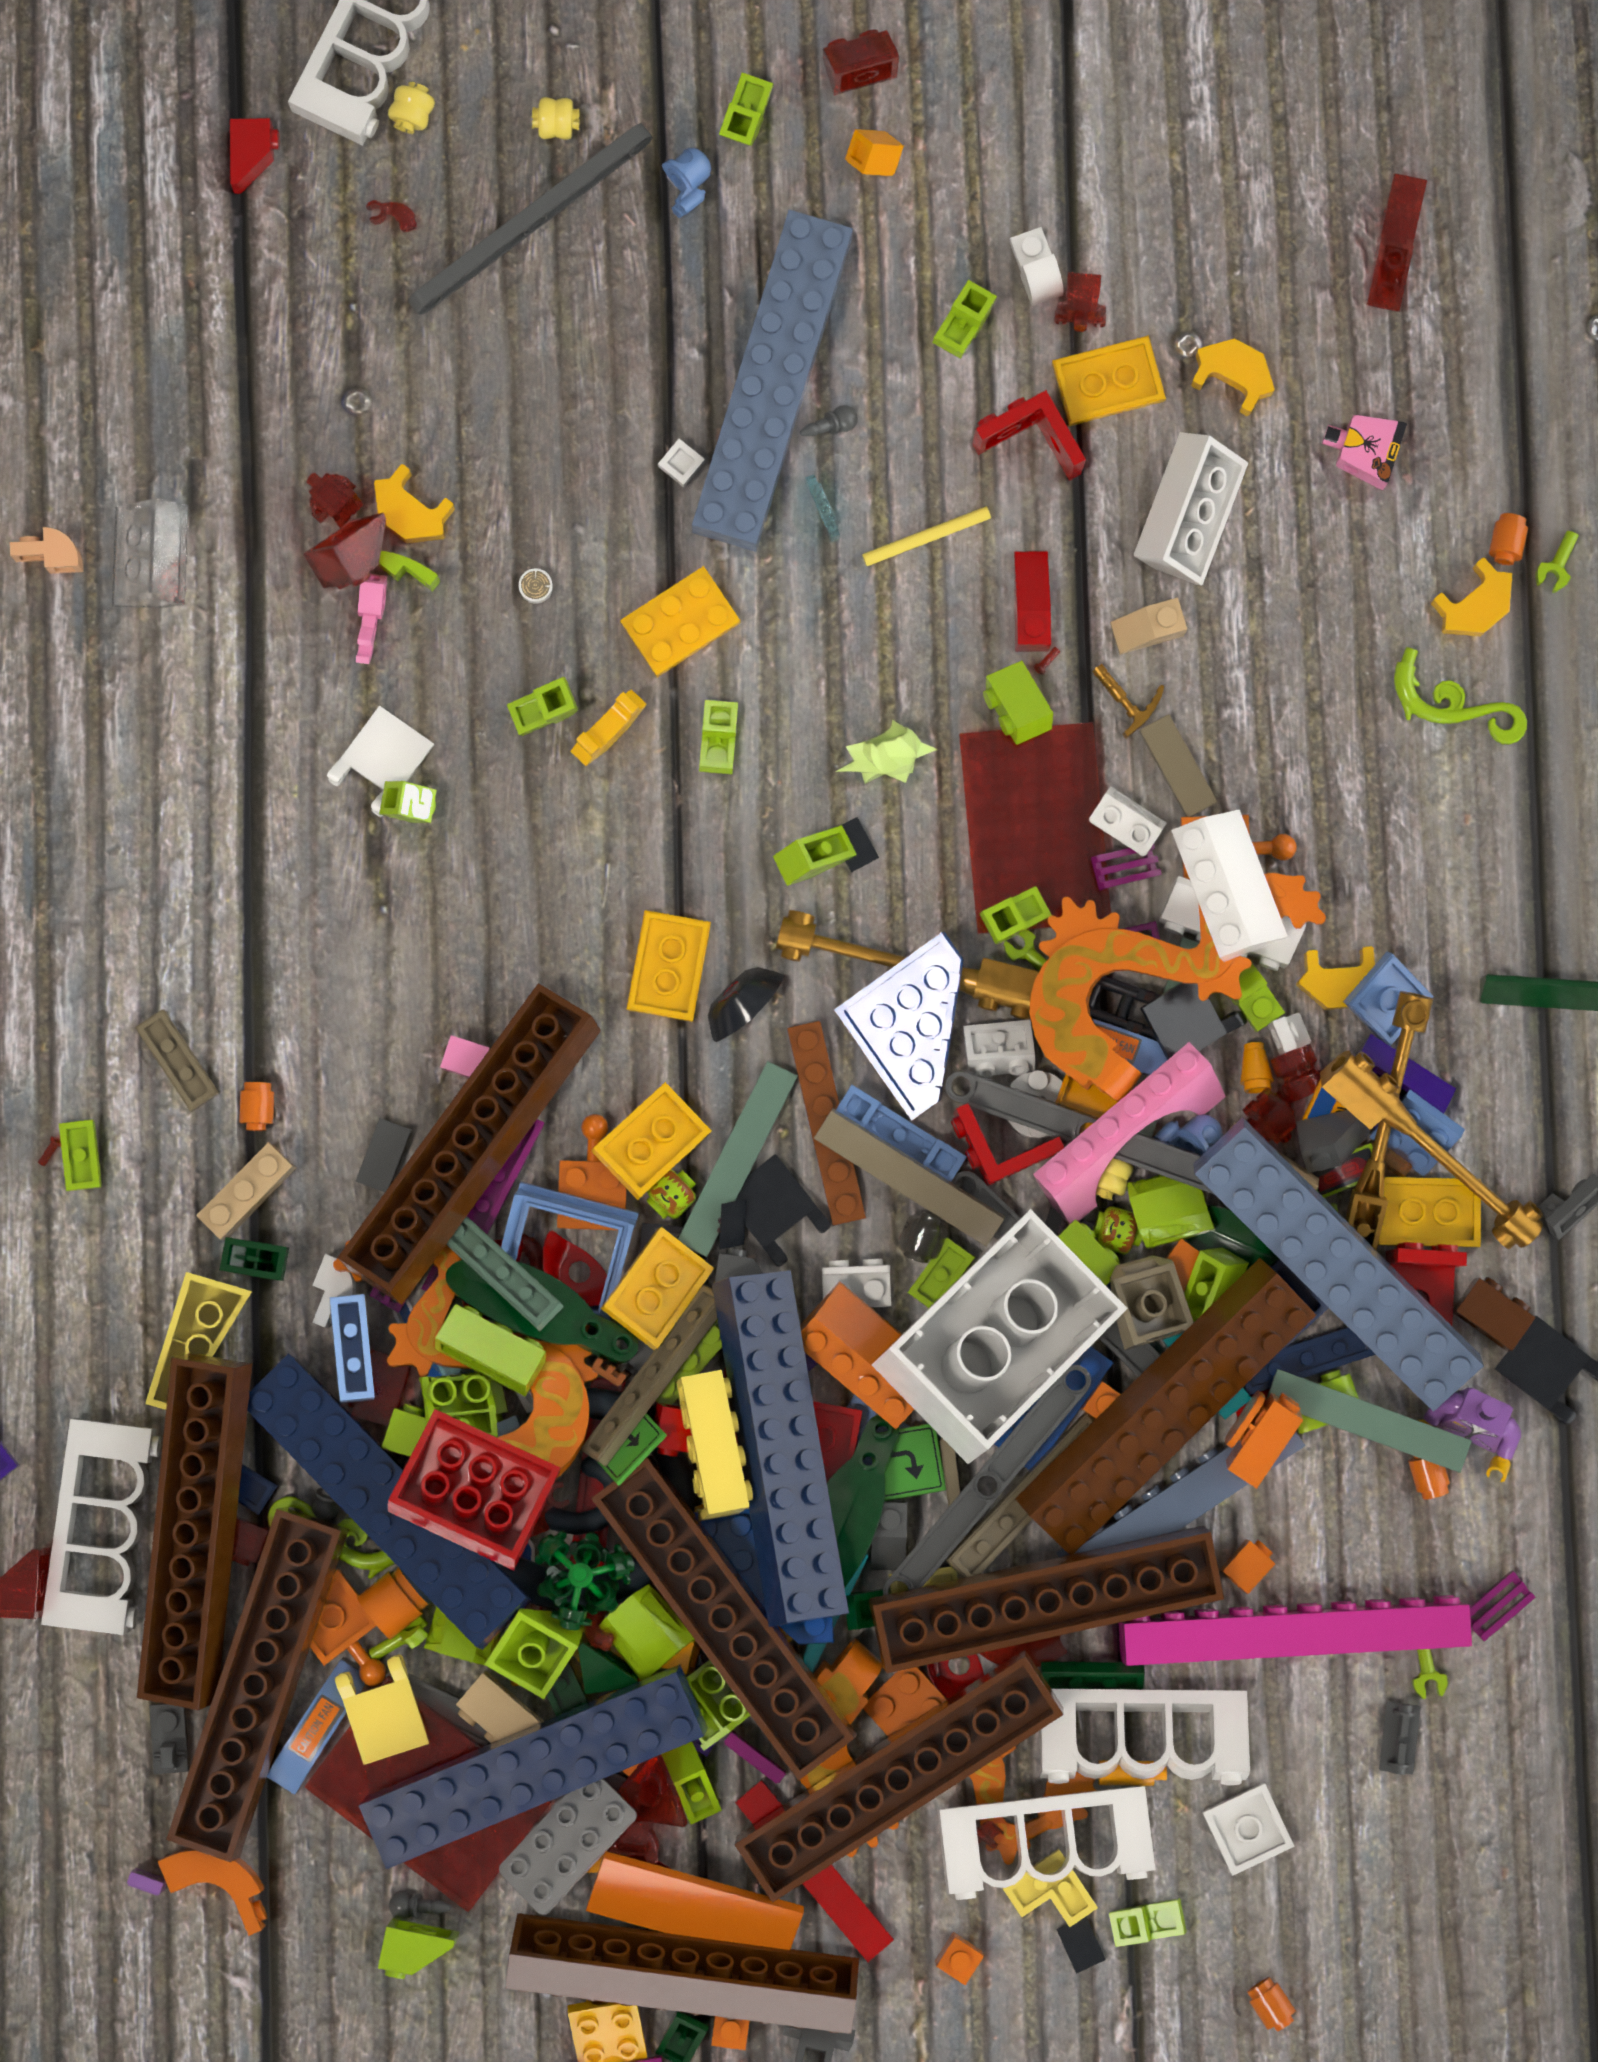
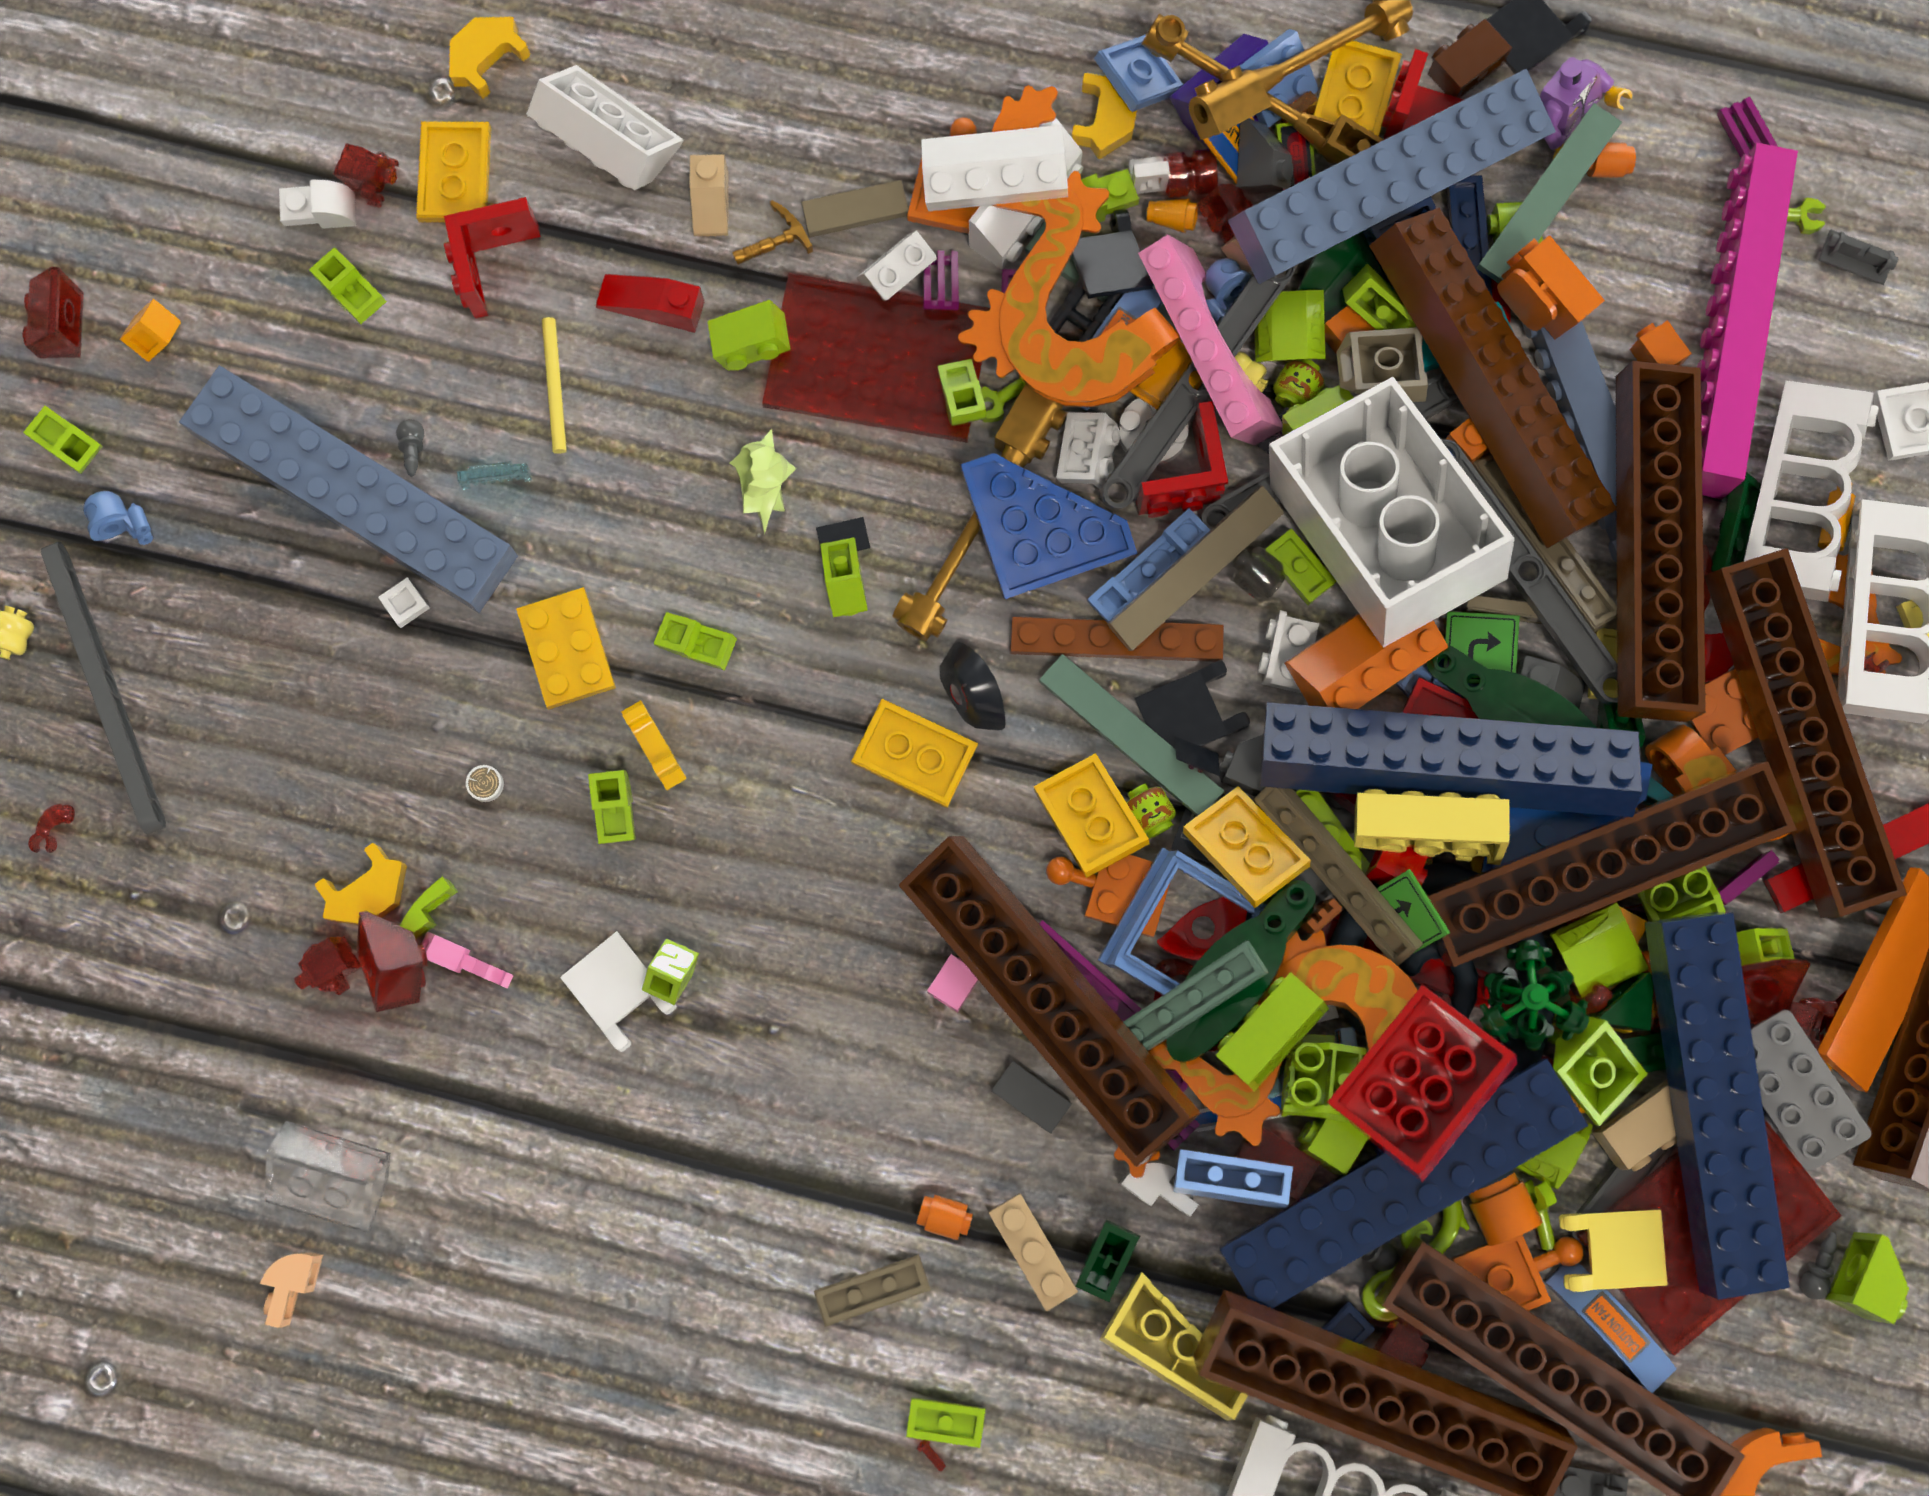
camera: 70 degrees left, 5 degrees down
clear red piece [1033,647,1060,675] -> none

